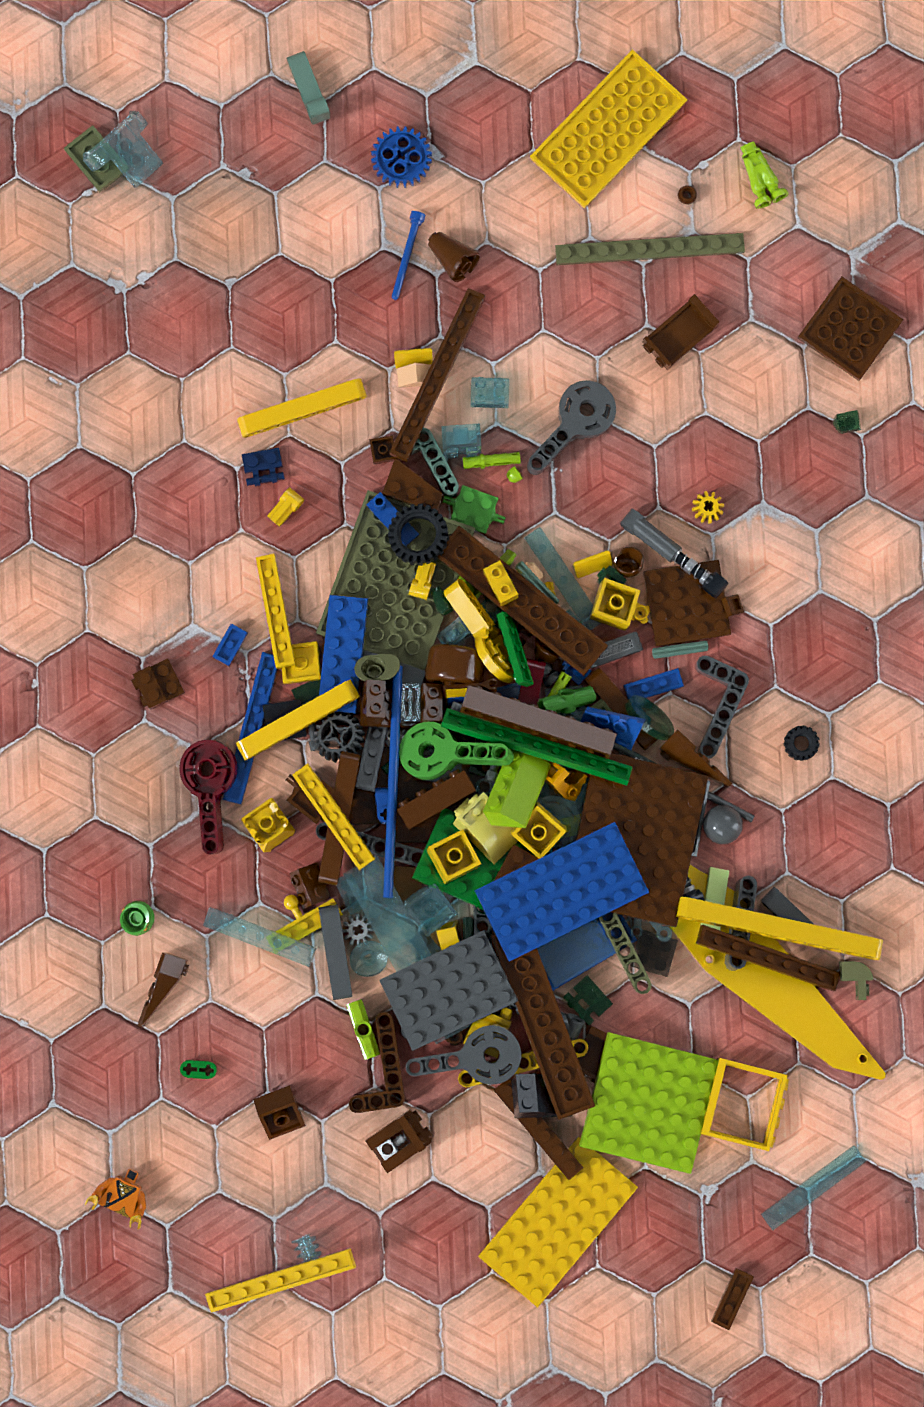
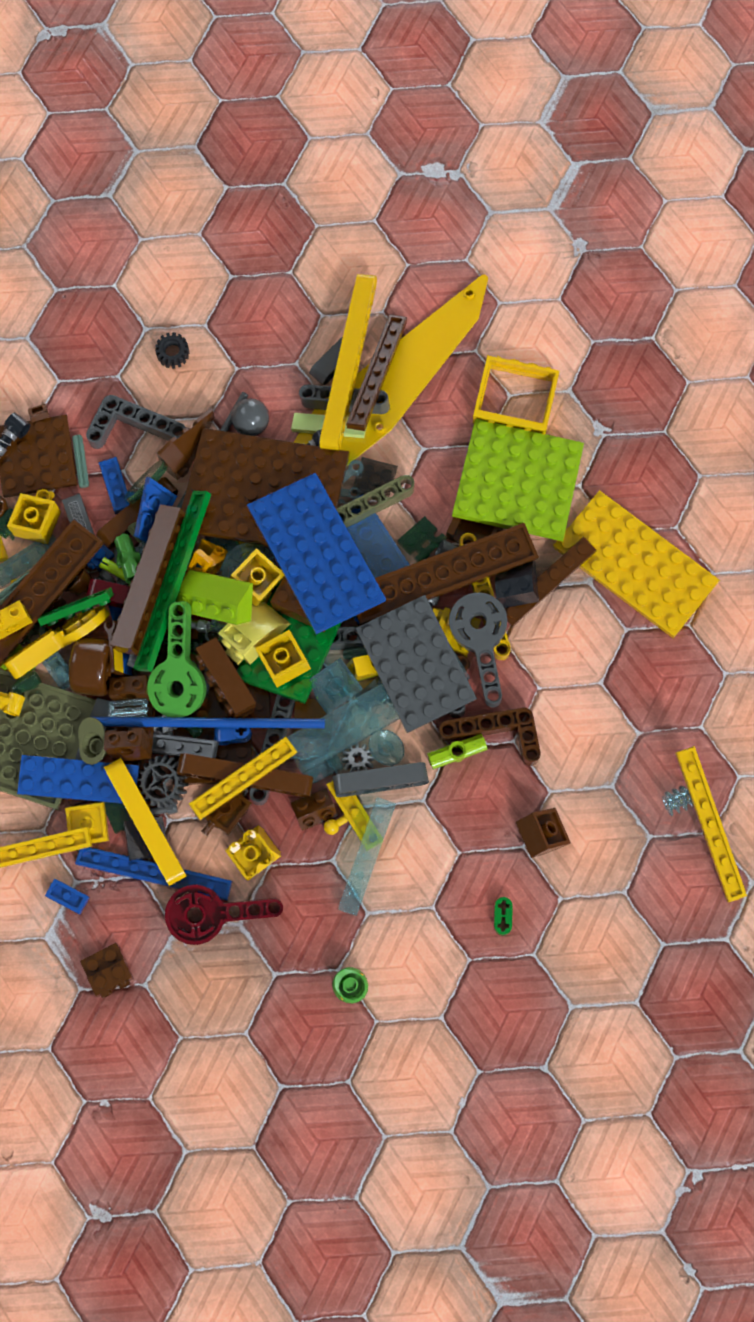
camera: 85 degrees left, 10 degrees down
orange torso [85,1169,146,1229] -> none
reddish brown wedge [137,952,189,1027] -> none
reddish brown brick [365,1109,433,1173] -> none
reddish brown plate [711,1268,754,1330] -> none
clear light blue tile [761,1145,866,1231] -> none
olive brick [839,961,873,1000] -> none

